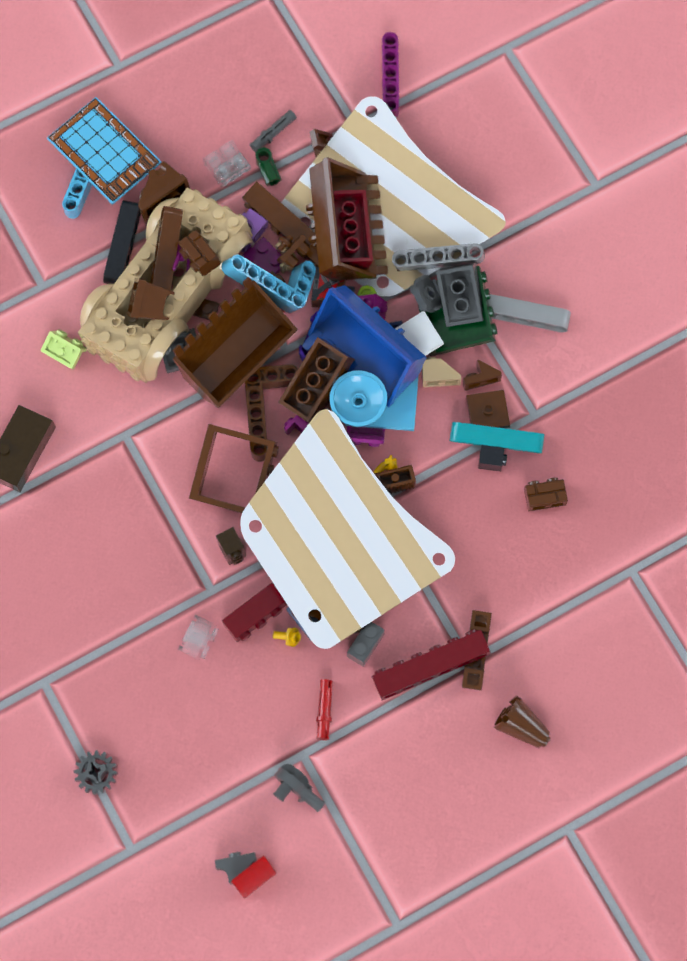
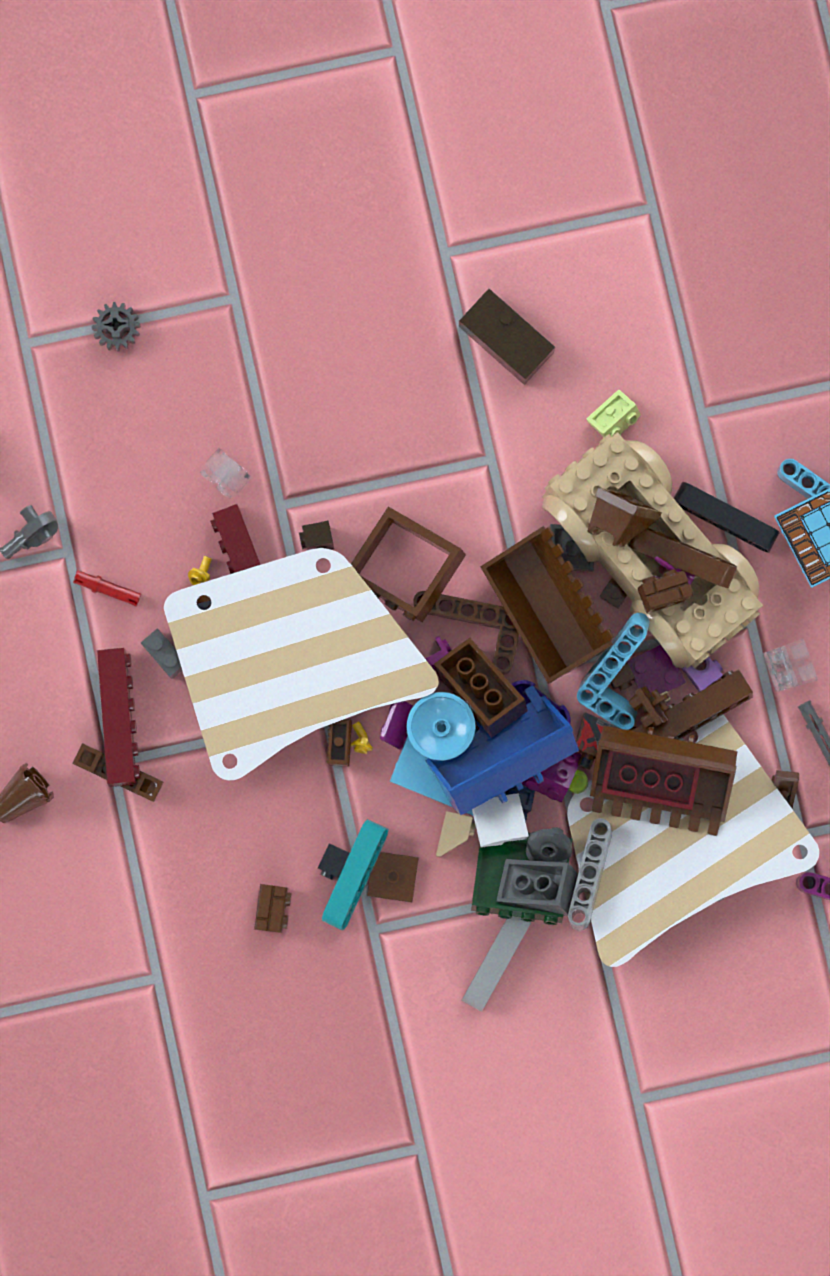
camera: 105 degrees right, 10 degrees up
reddish brown piece [138,161,190,226] -> none
dark green piece [255,147,281,186] -> none
reddish brown slope [463,360,502,391] -> none

